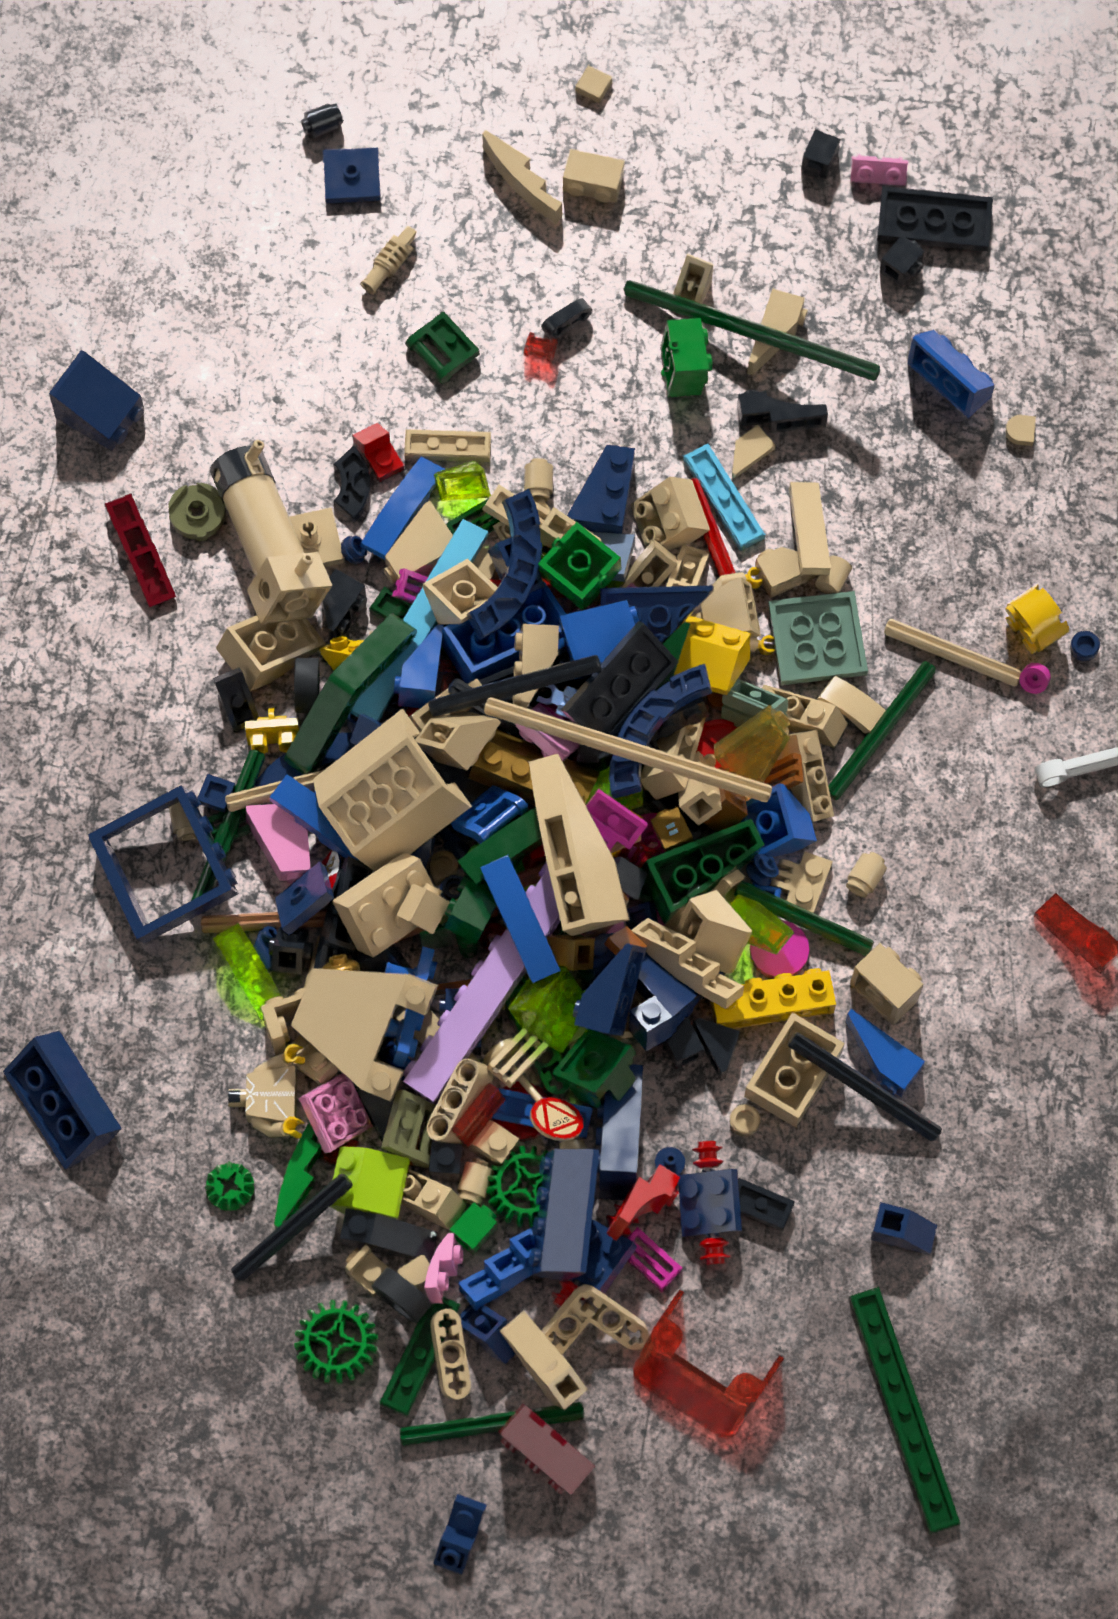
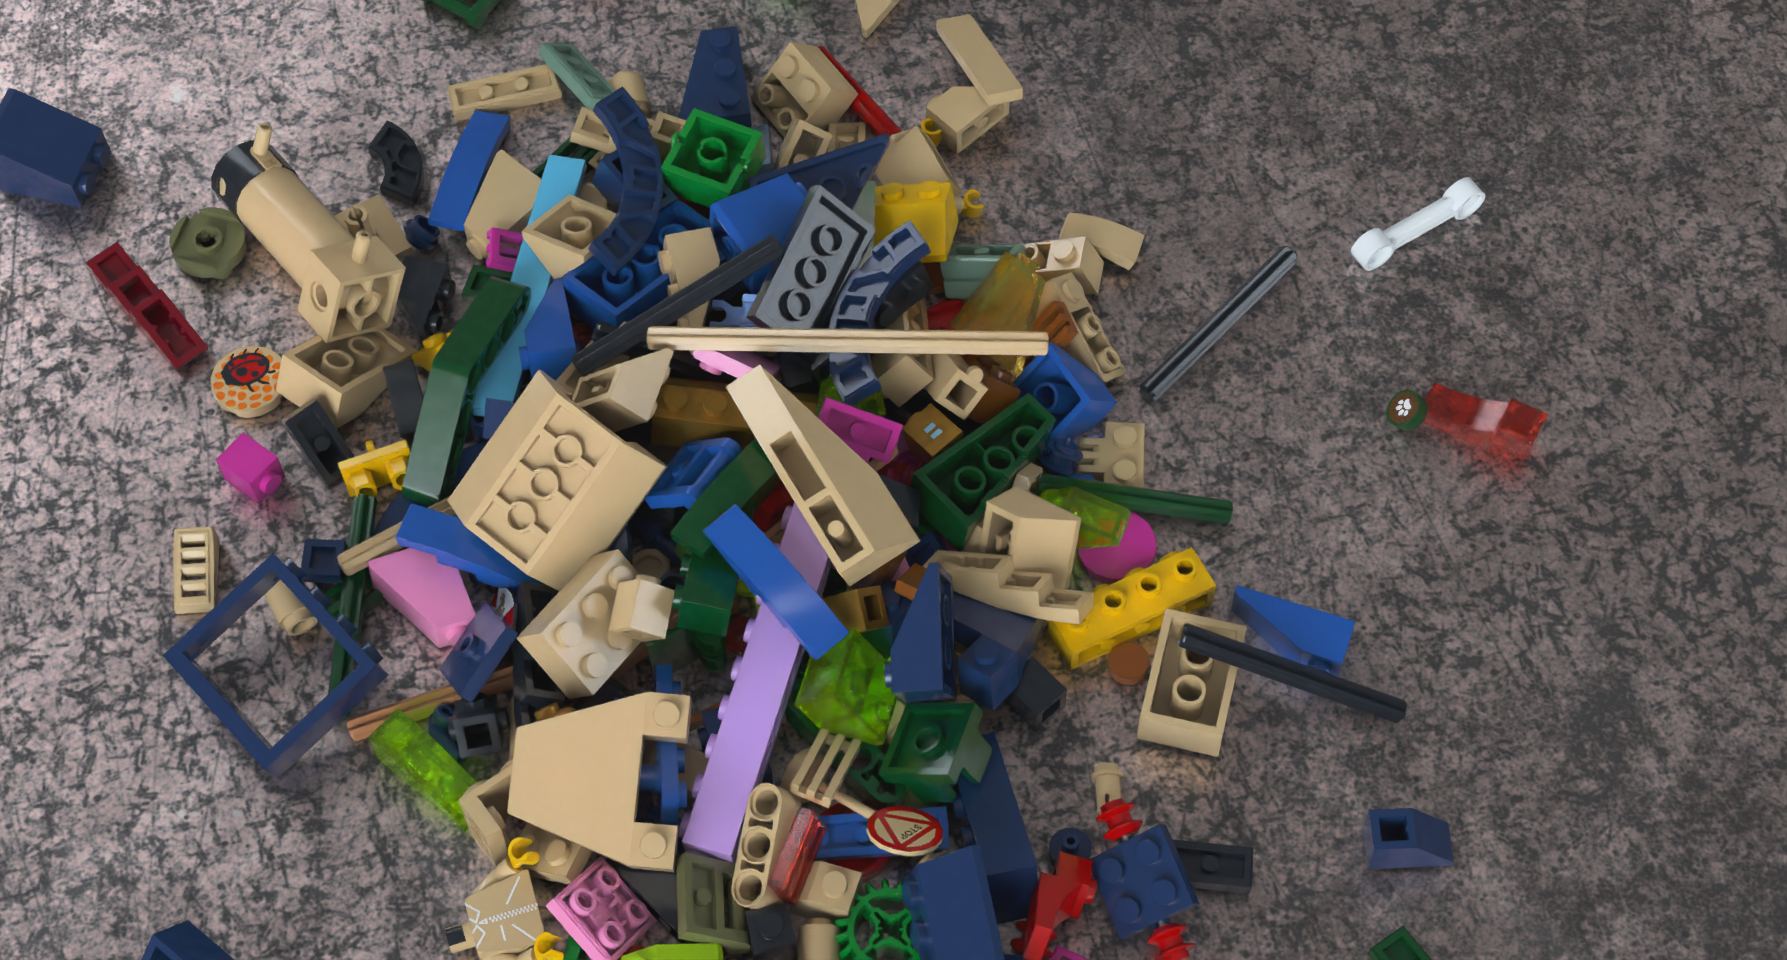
camera: 15 degrees left, 10 degrees down
red slope [352,423,405,483] -> none
clear neon green slope [433,460,491,501] -> none
medium azure tile [683,444,765,551] -> none
black slope [693,1018,740,1081] -> none
tan tile [729,1104,760,1137] -> none
sand green plate [768,591,868,686] -> none
tan piece [815,555,852,594] -> none
dark green axle [828,661,936,800] -> none
tan brick [846,852,887,898] -> none
tan brick [850,943,924,1025] -> none
tan axle [884,619,1021,686] -> none
yellow brick [1005,584,1069,654] -> none
dark pink tile [1019,663,1051,694] -> none
dark blue tile [1070,631,1100,661] -> none
none -> tan slope [173,526,220,614]
none -> tile [210,345,282,418]
none -> dark pink brick [216,432,285,504]
none -> sand green tile [539,43,616,110]
none -> tan pin [1090,763,1124,816]
none -> dark orange tile [1108,642,1150,685]
none -> black axle [1139,246,1298,402]
none -> tile [1387,390,1428,431]

